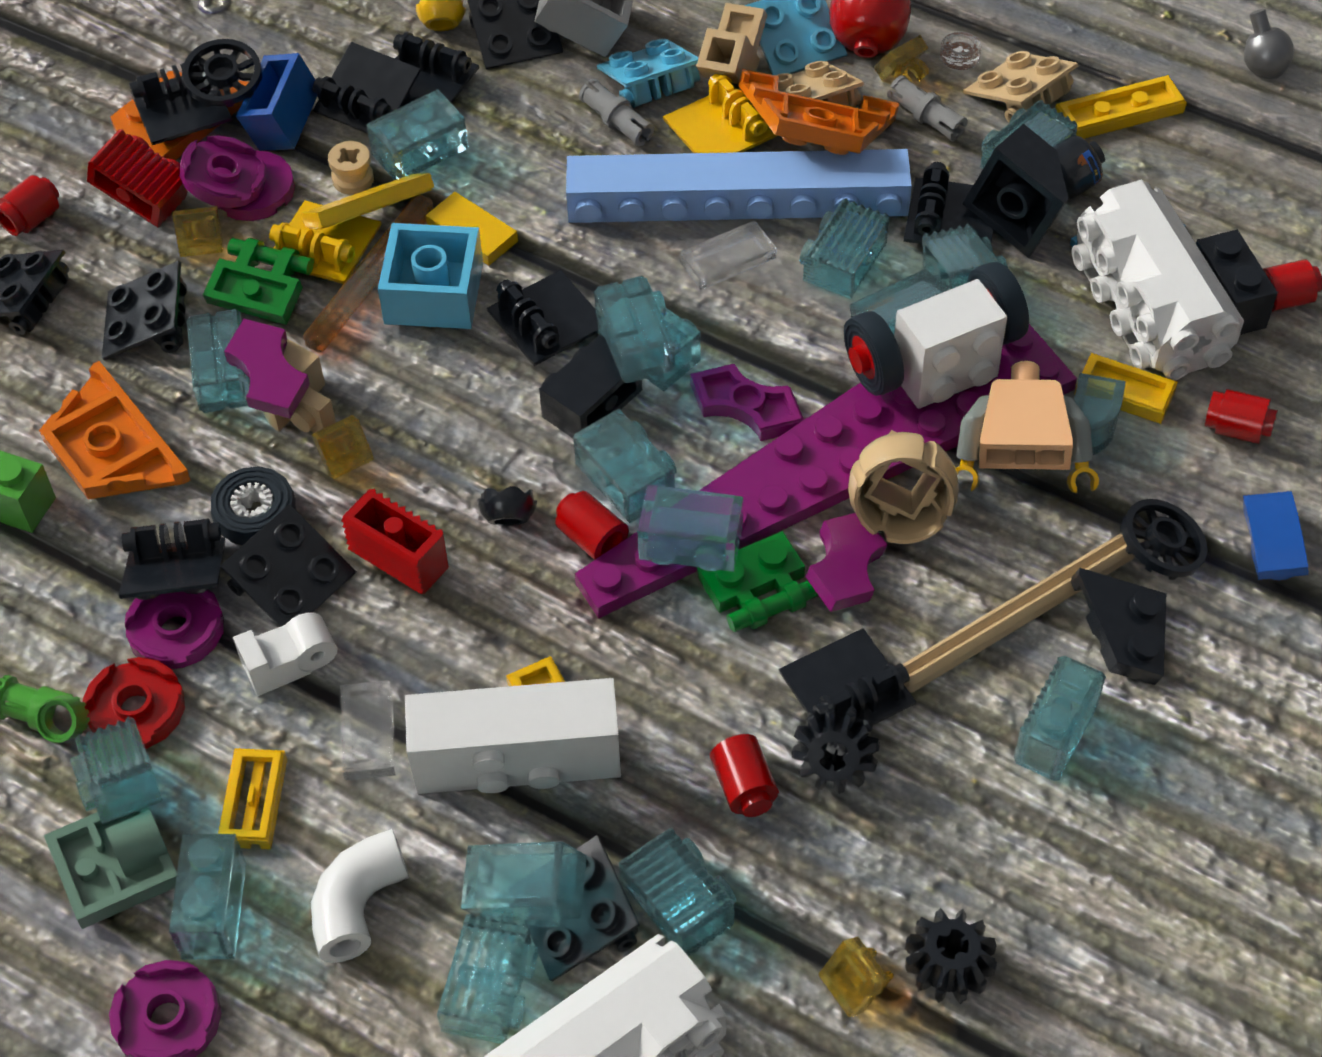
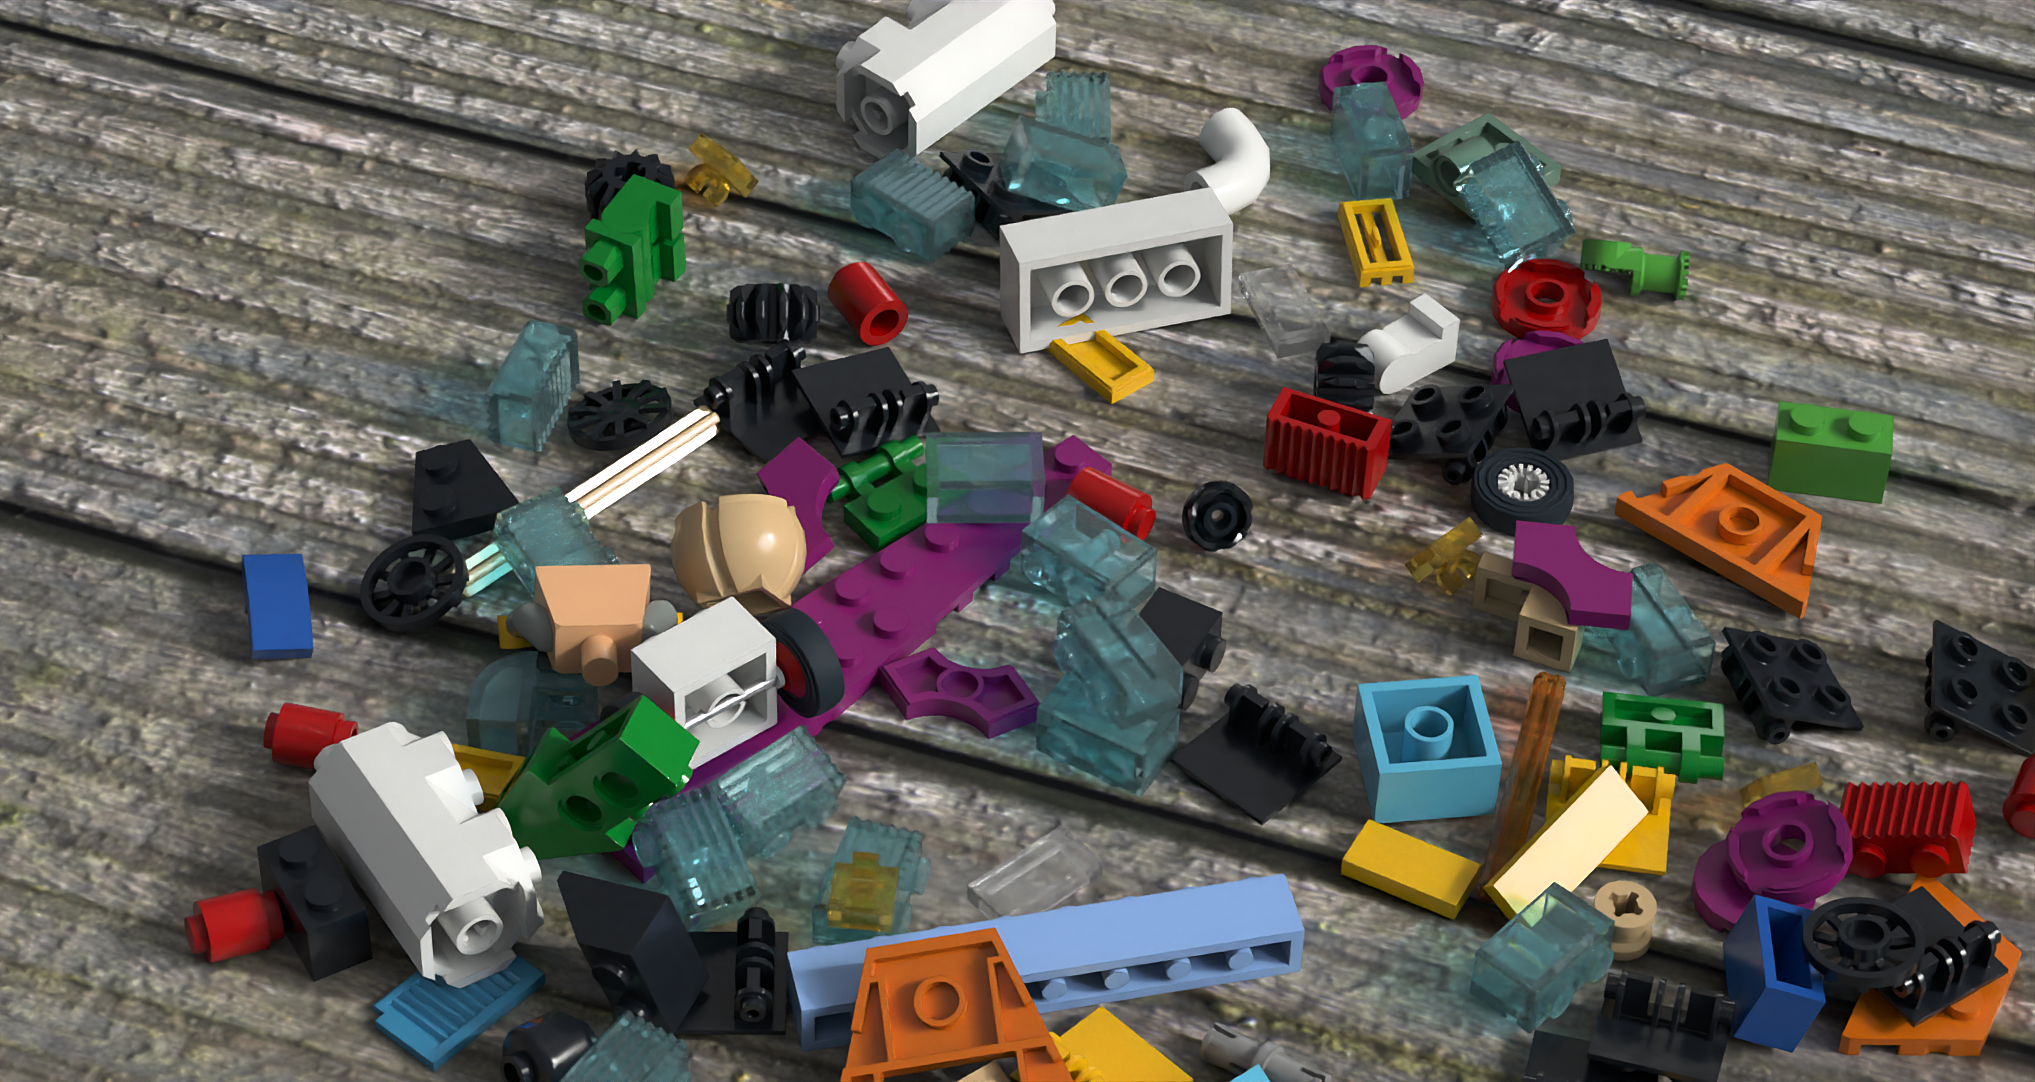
camera: 165 degrees right, 10 degrees down
none -> clear light blue brick [491,487,620,600]
none -> green brick [491,694,700,860]
none -> black wheel [567,379,674,451]
none -> green hips [578,174,686,326]
none -> black hinge [790,347,941,459]
none -> clear yellow tile [828,851,899,932]
none -> black gear [1313,340,1375,414]

